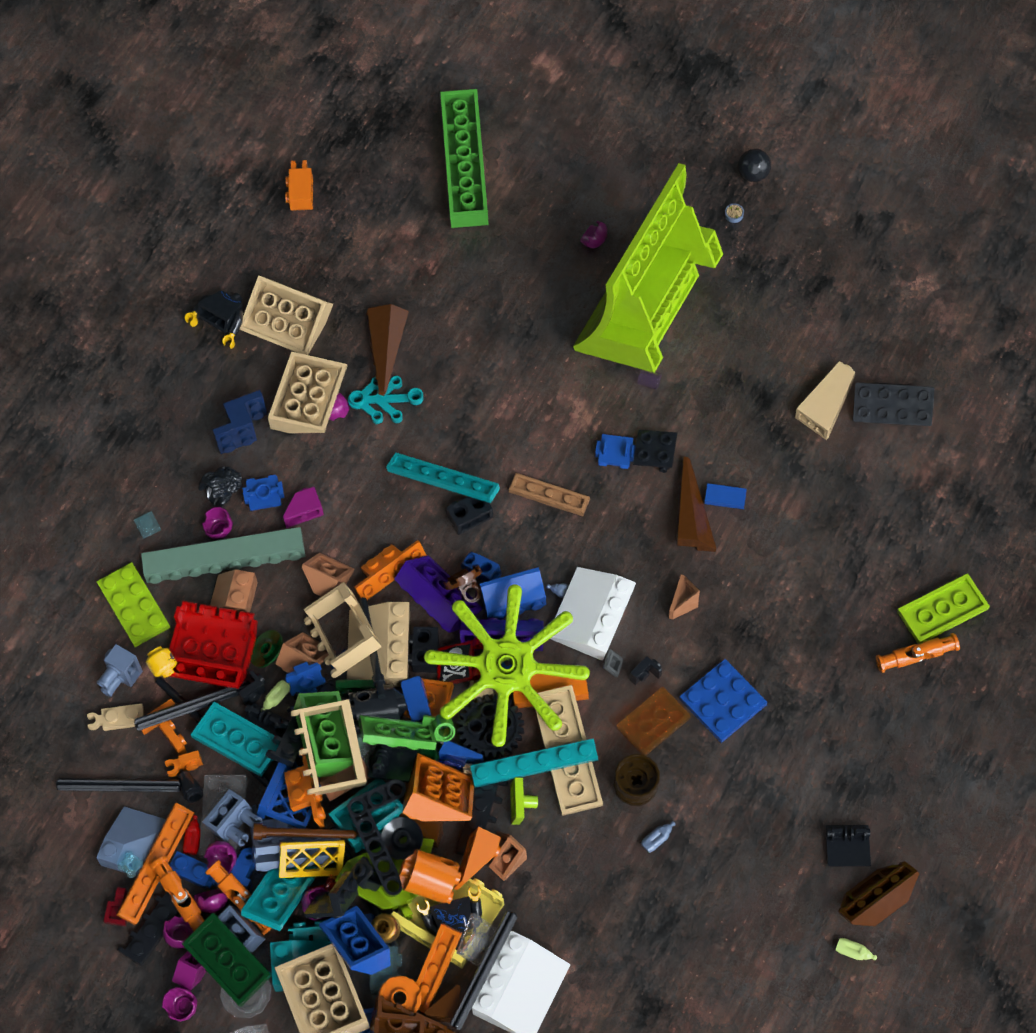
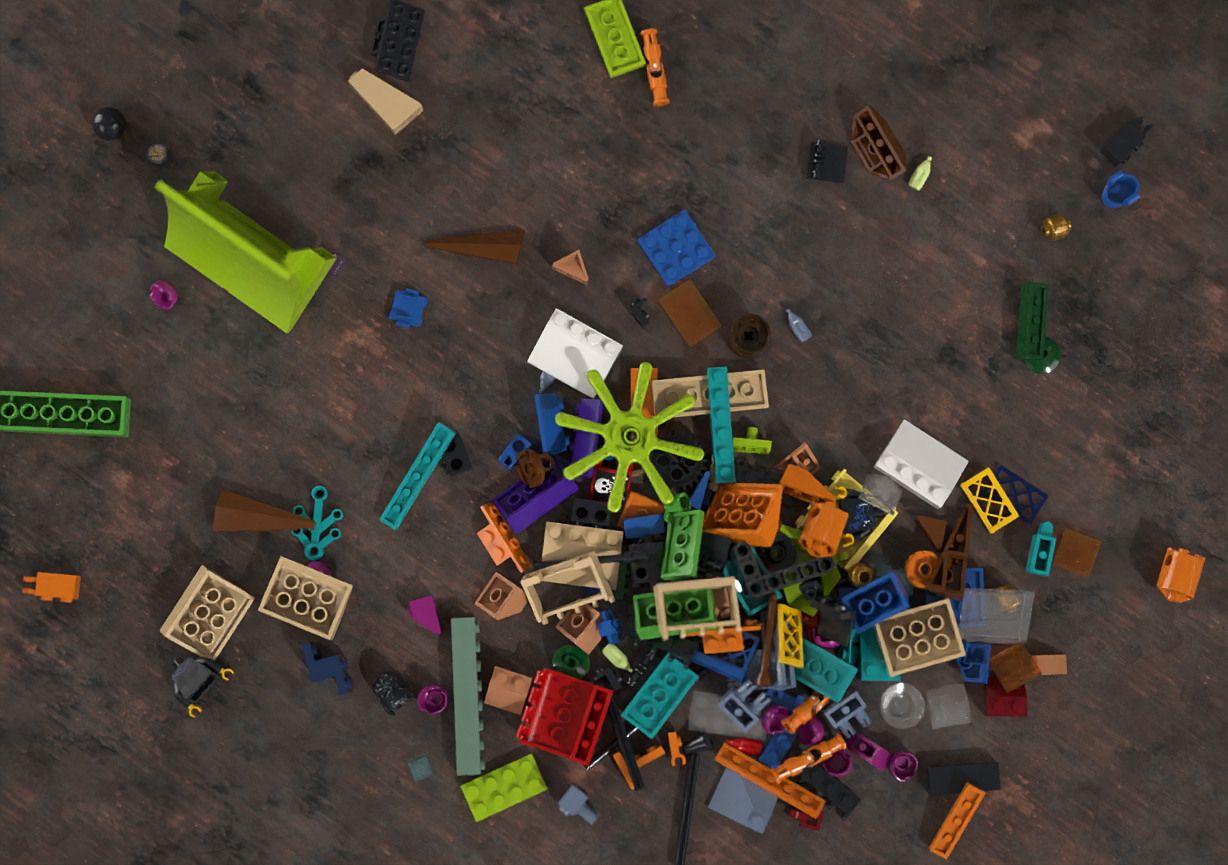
camera: 90 degrees left, 20 degrees up
tan plate [87,703,144,731] -> none
clear light blue plate [117,852,143,878] -> none
yellow head [146,646,177,678] -> none
dark green plate [182,913,272,1007] -> none
blue piece [243,474,285,511] -> none
orange plate [416,924,462,1013] -> none
black axle [449,911,517,1030] -> none
medium nougat tile [509,473,590,516] -> none
dark grey slope [603,649,623,677] -> none
black hinge [633,430,678,473] -> none
blue tile [704,483,747,509] -> none

